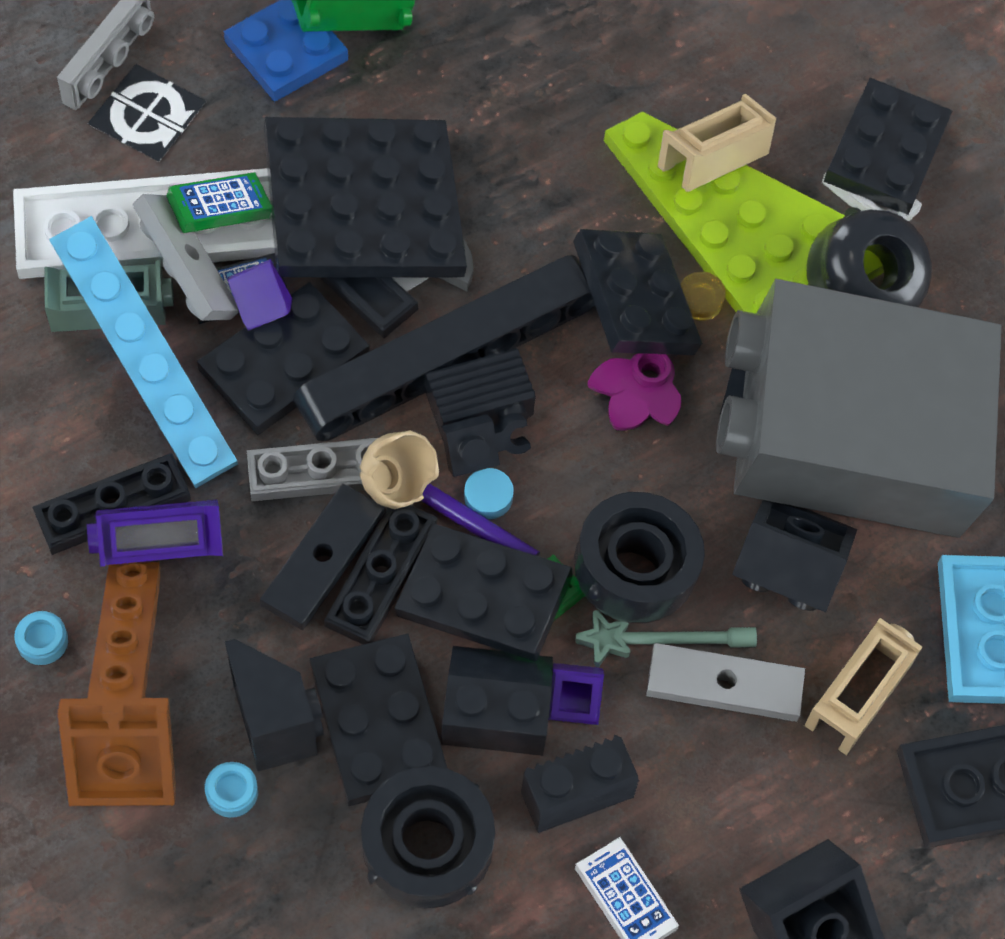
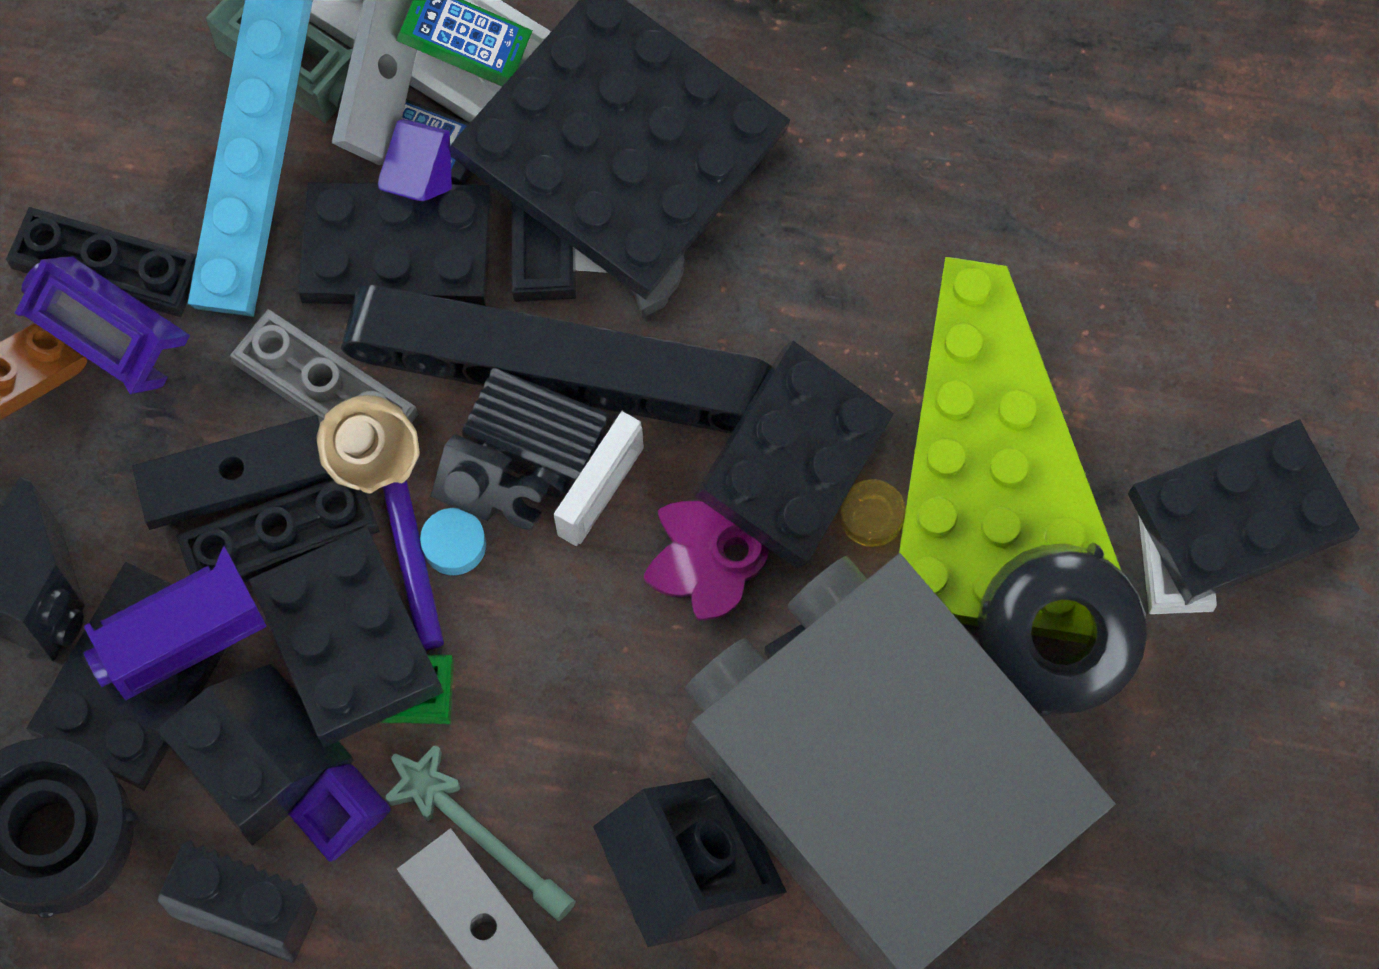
camera: 50 degrees right, 5 degrees up
black piece [574,492,705,624] -> none
tan window [658,94,776,192] -> none
none -> dark purple window [83,546,267,701]
none -> white tile [554,411,644,546]

